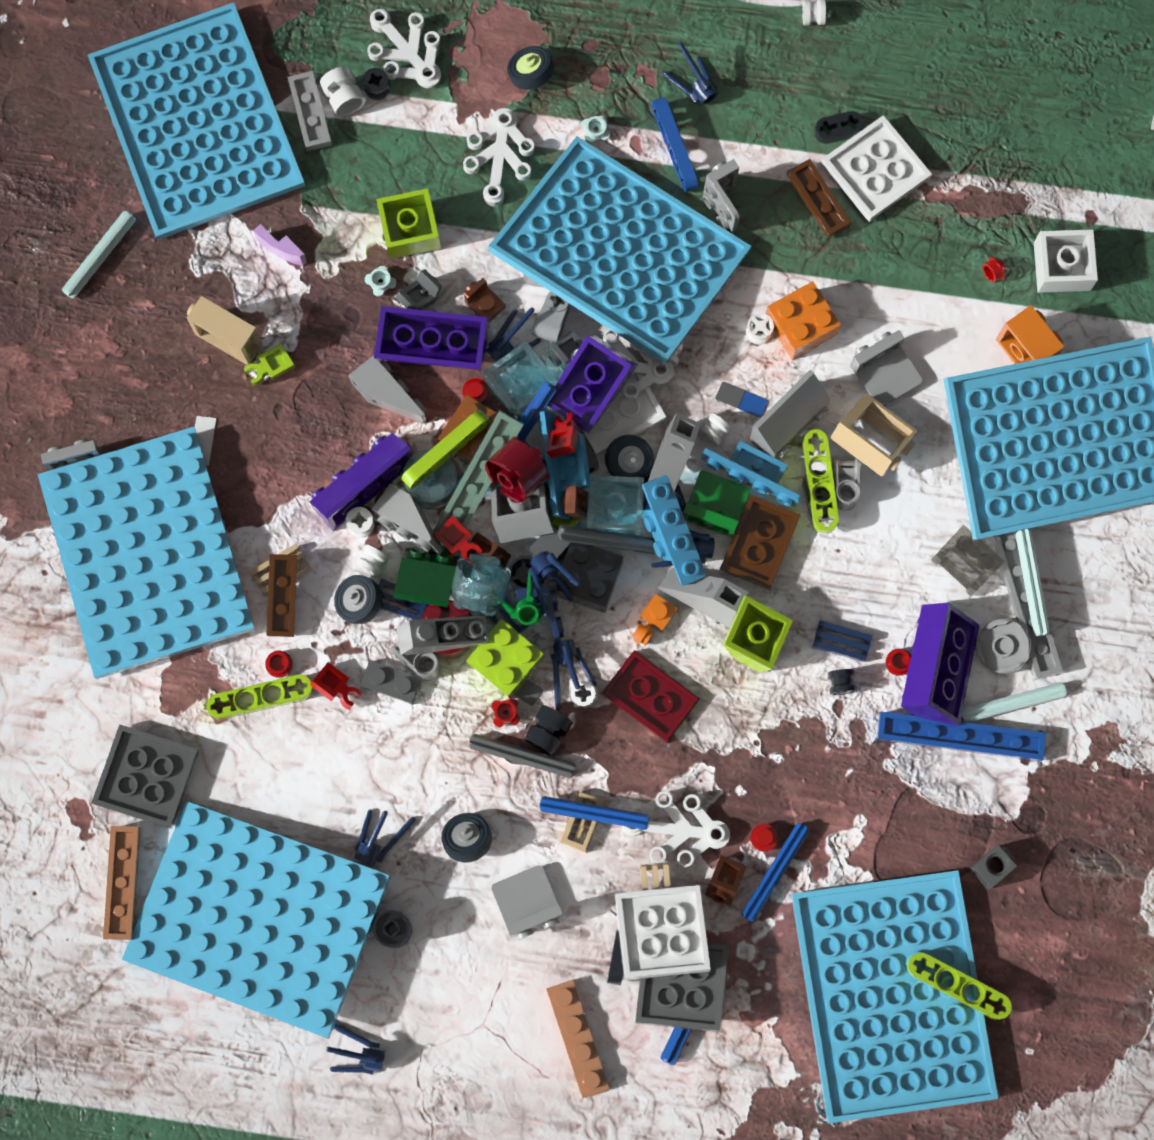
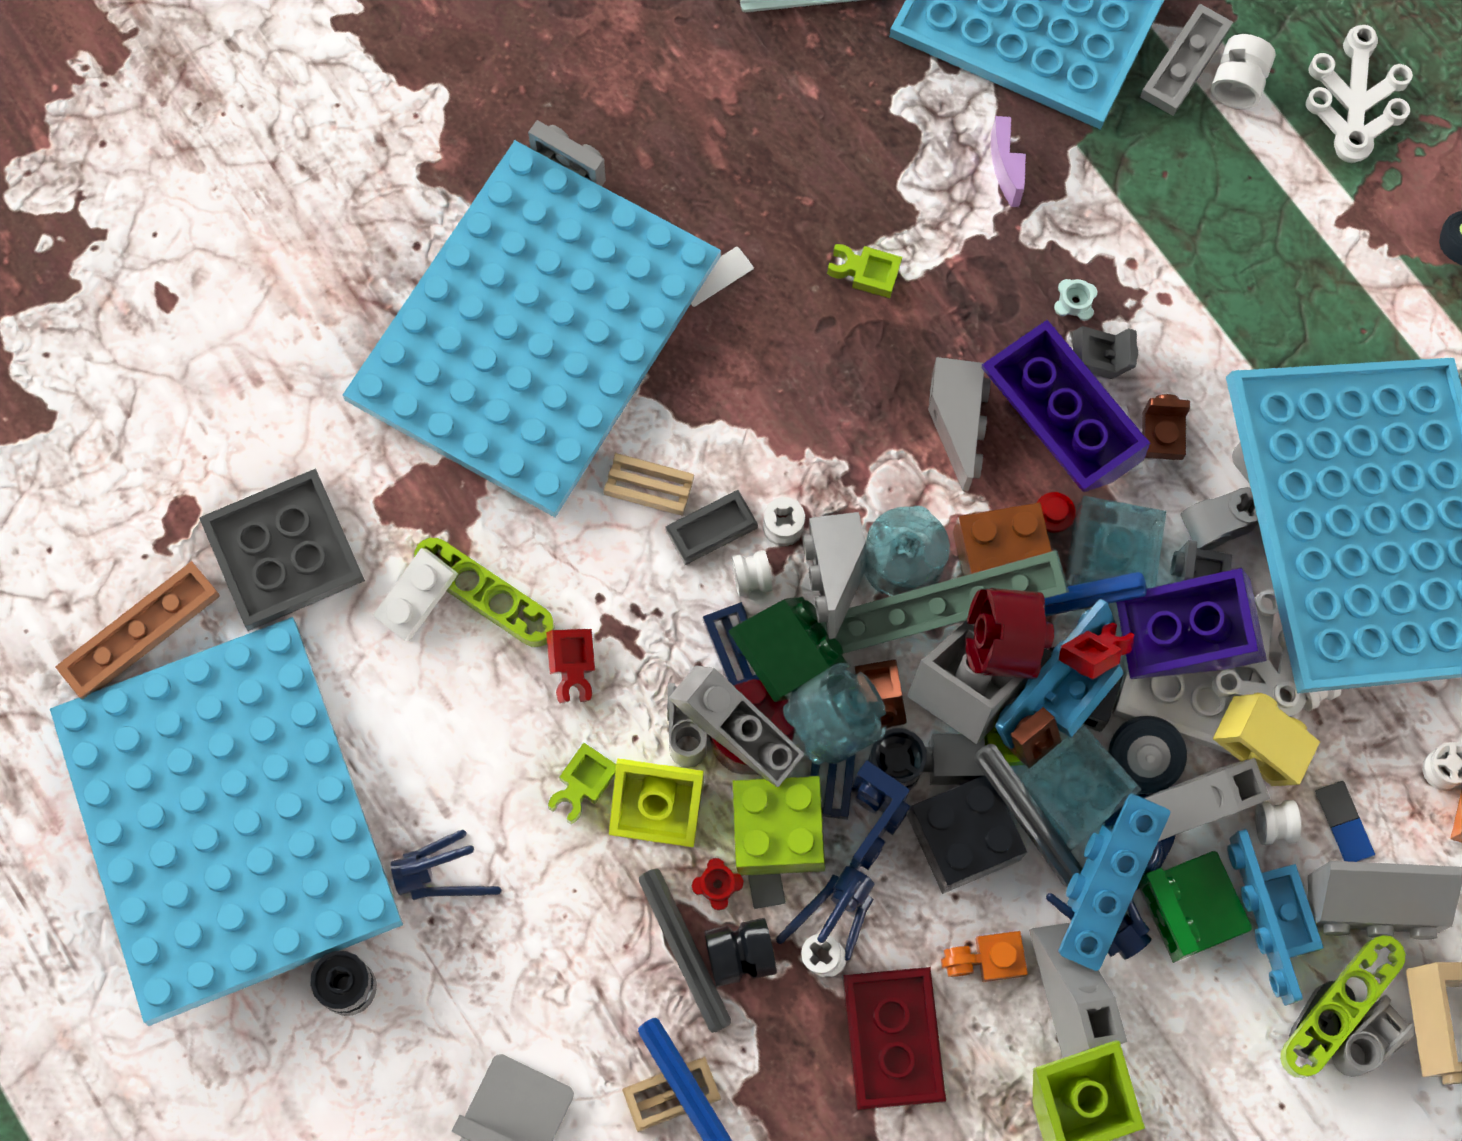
camera: 45 degrees right, 5 degrees down
tan window [187,296,263,365] -> none
red plate [265,650,293,678] -> none
reddish brown plate [266,554,297,637] -> none
dark purple slope [309,433,415,531] -> none
dark blue plant [326,1023,386,1075] -> none
black wheel [334,575,382,624] -> none
dark grey plate [360,660,422,705] -> none
black wheel [362,68,390,101] -> none
lime brick [376,188,441,259] -> none
lime beam [401,409,490,489] -> none
red plate [433,515,482,564] -> none
black wheel [441,813,492,863] -> none
white plant [463,108,534,207] -> none
dark blue plant [486,307,541,365] -> none
green plant [502,572,543,625] -> none
dark blue plant [528,551,580,617] -> none
reddish brown plate [720,495,801,590] -> none
none -> white plate [373,548,458,641]
none -> lime plate [548,743,616,825]
none -> neon yellow slope [609,758,704,847]
none -> dark grey tile [665,490,758,565]
none -> light yellow brick [1213,692,1320,786]

